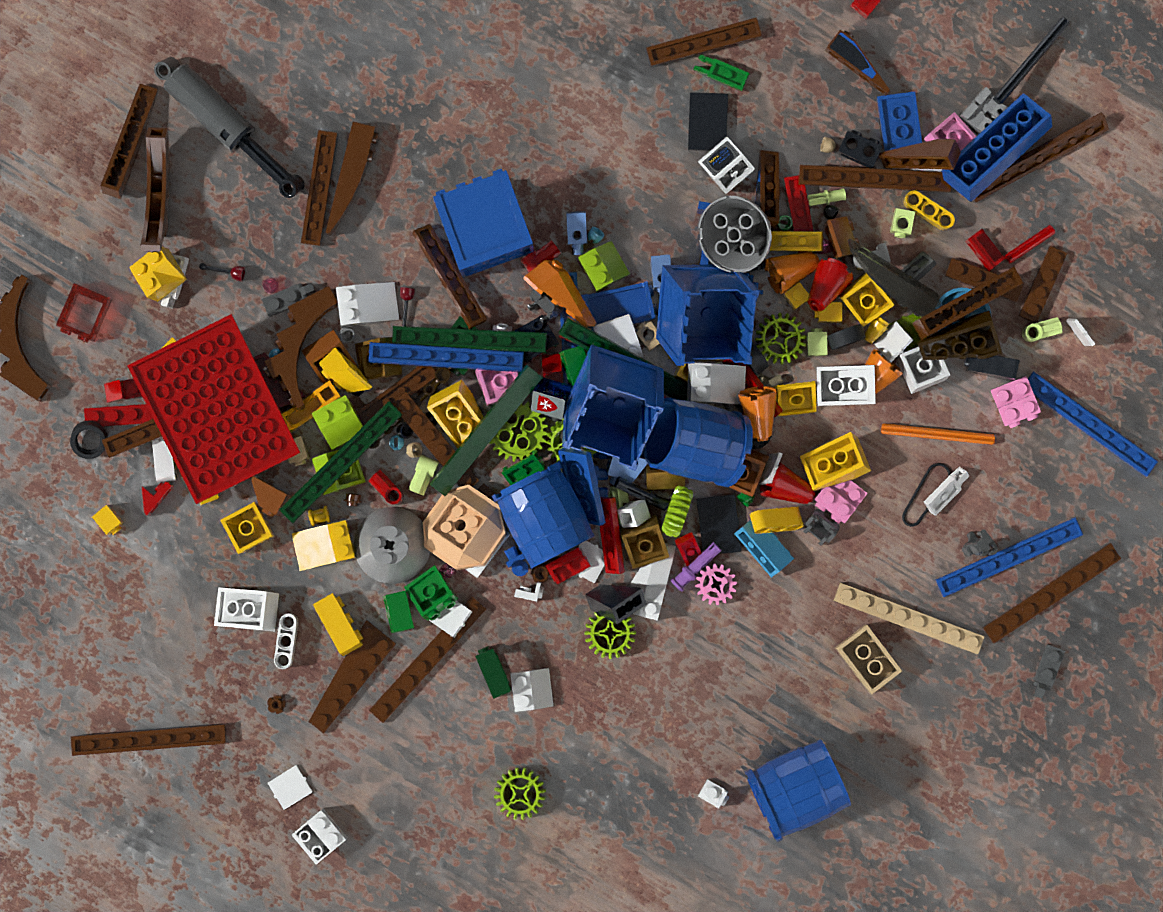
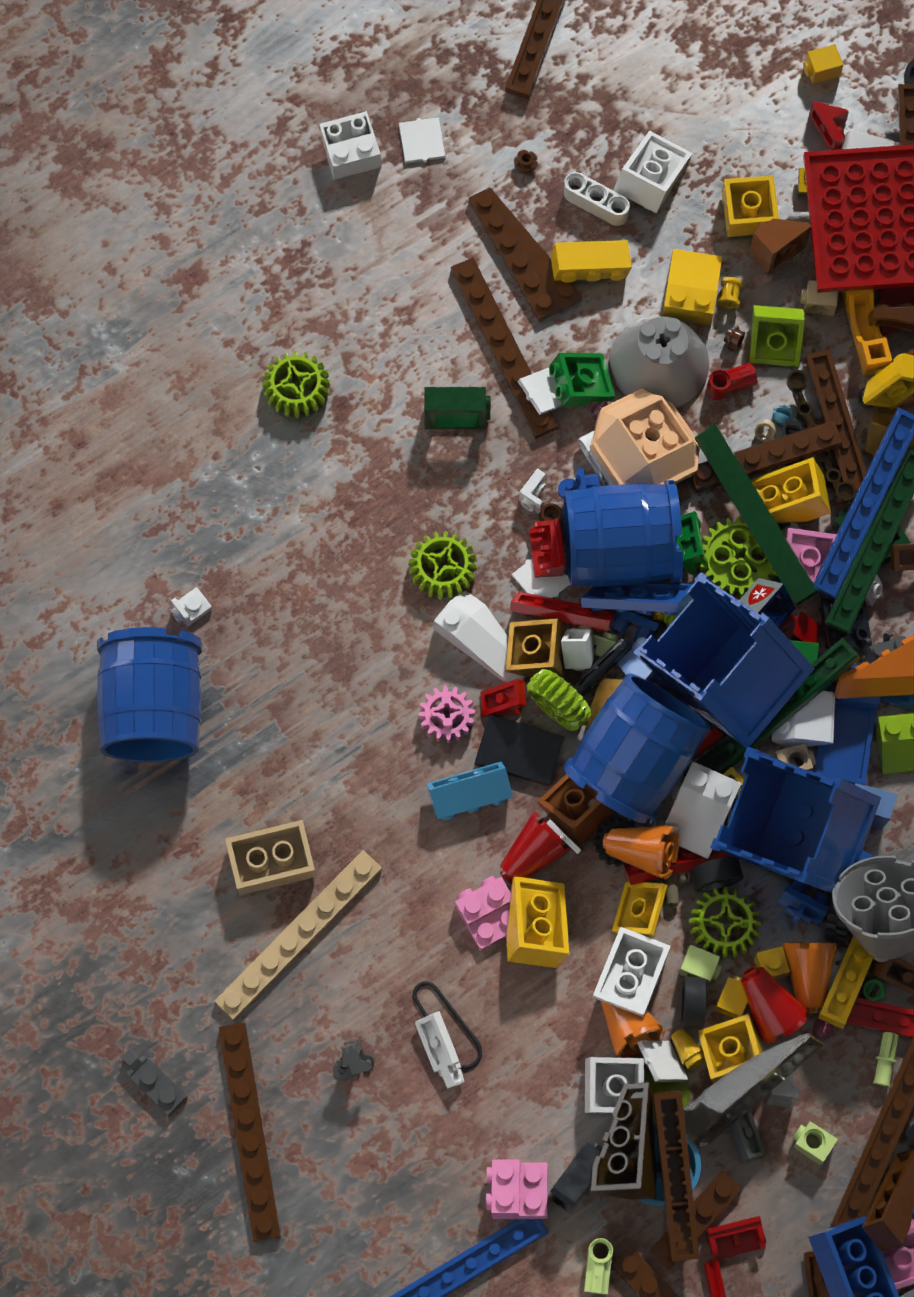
camera: 110 degrees right, 15 degrees down
dark green tile [279,401,403,524] -> none
lime slope [312,395,363,450] -> none
green hinge [383,590,414,633] -> none
yellowish green piece [408,454,439,496] -> none
white slope [510,668,554,712] -> none
black slope [585,584,647,624] -> none
medium lavender pin [670,542,722,592] -> none
green hinge [737,493,754,507] -> none
yellow beam [750,507,804,534] -> none
dark grey piece [803,509,840,546] -> none
black hinge [823,205,839,220] -> none
dark orange slope [824,216,861,260] -> none
orange axle [881,423,995,445] -> none
yellow beam [903,191,955,231] -> none
blue tile [935,517,1084,597] -> none

